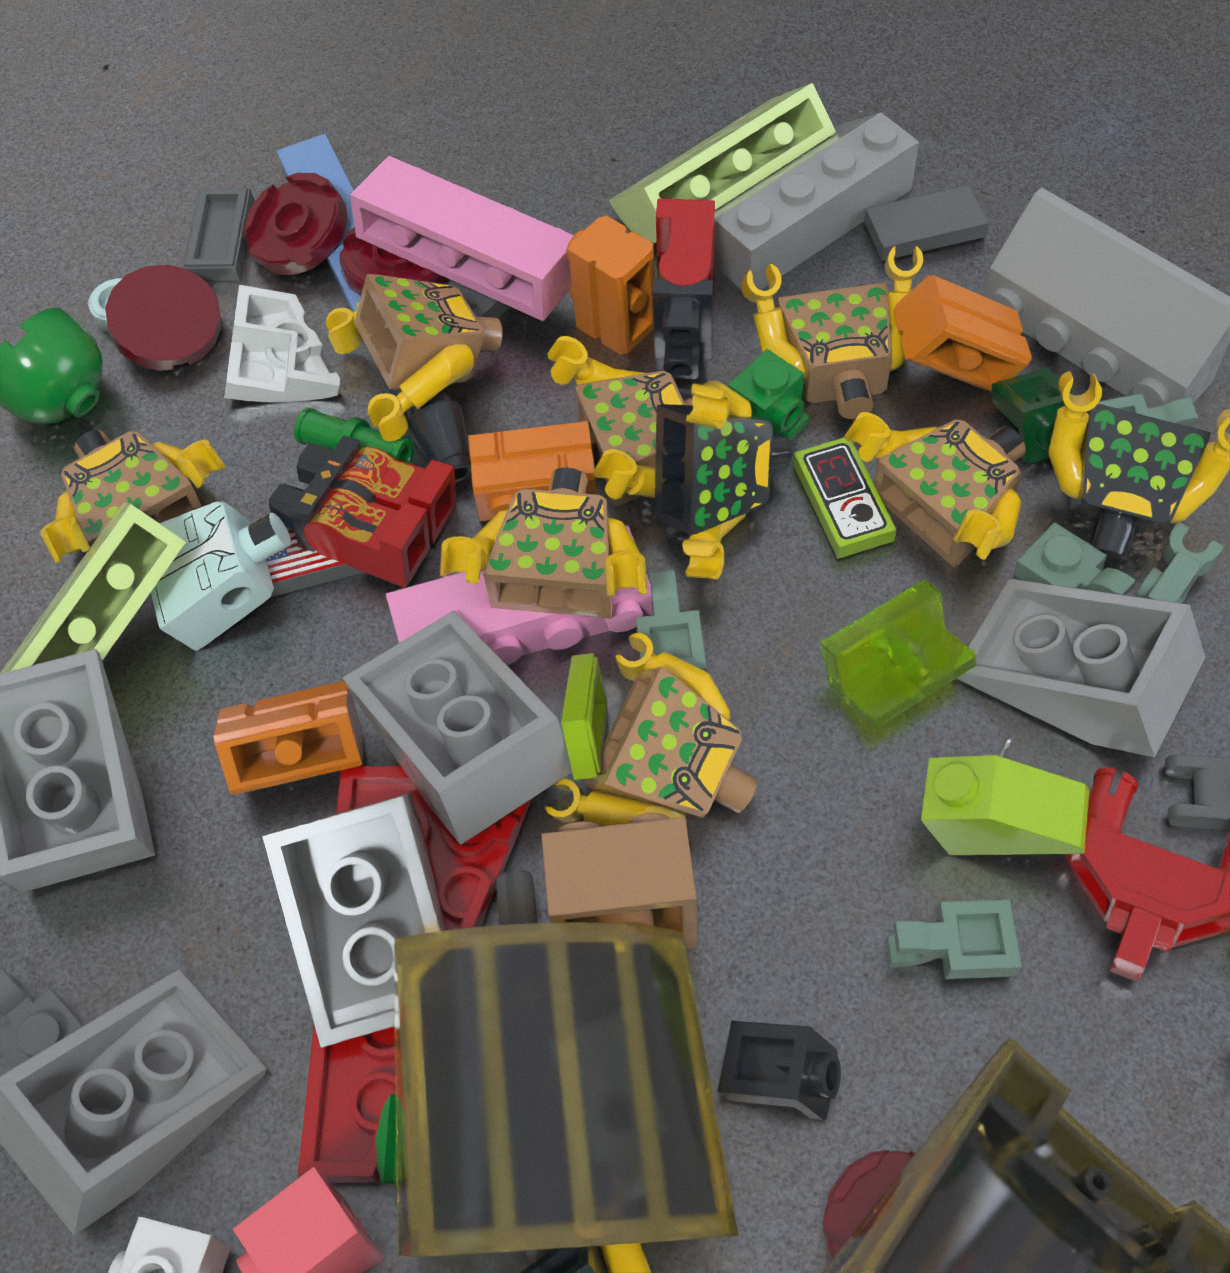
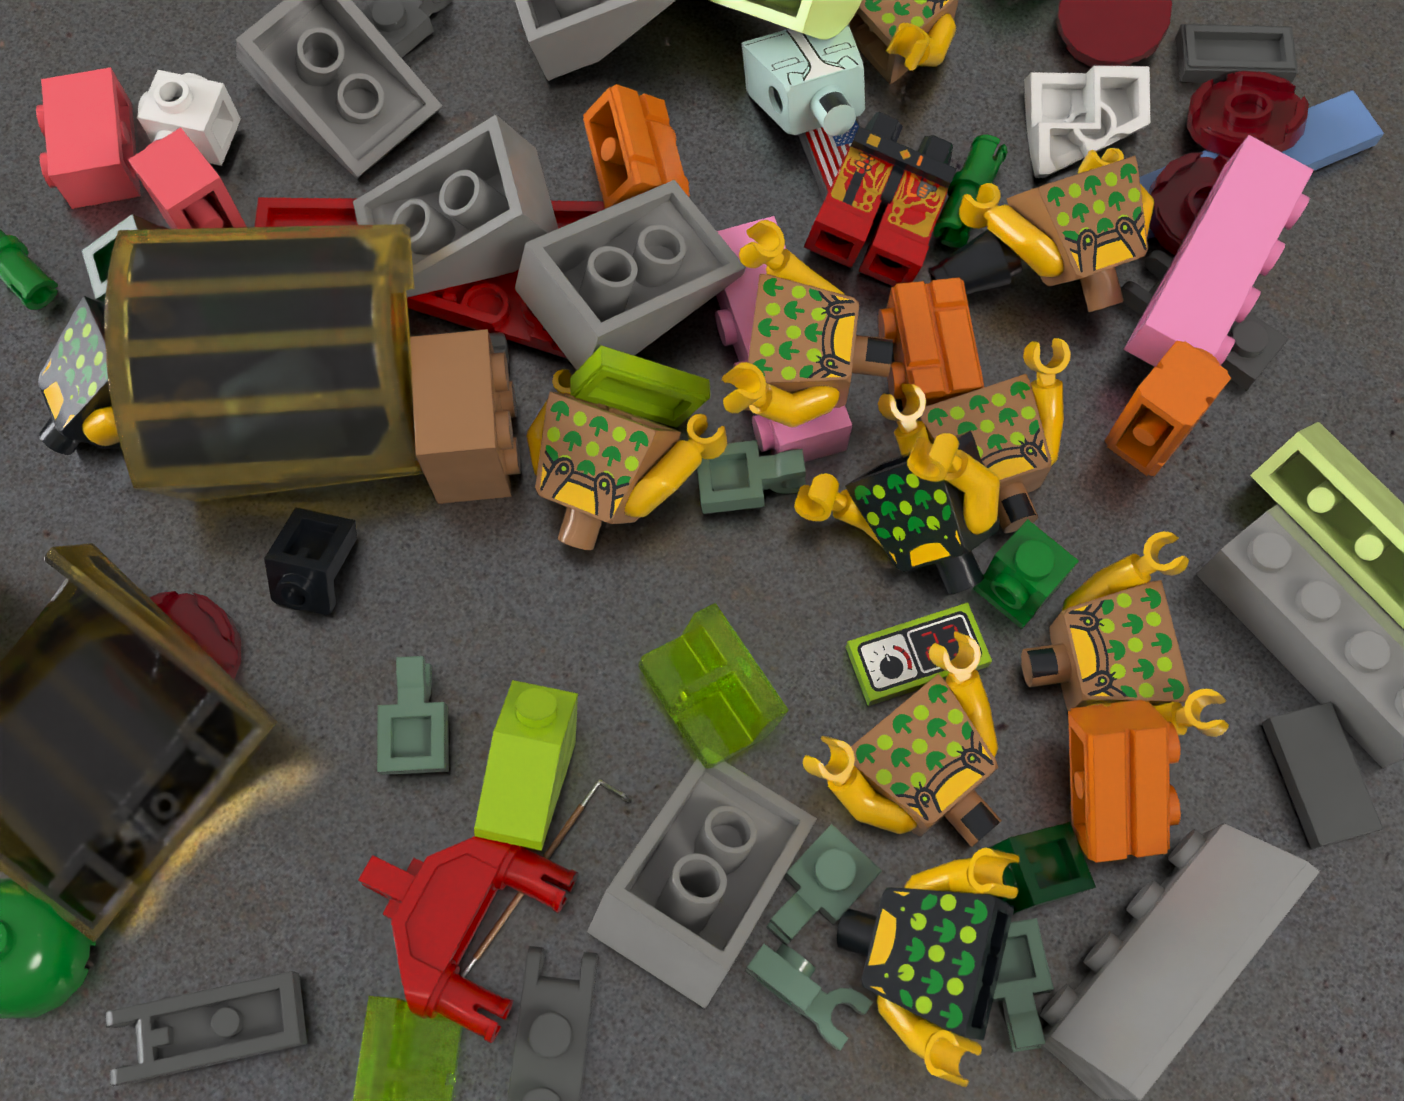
camera: 85 degrees right, 10 degrees up
hips [652,199,715,379] -> none

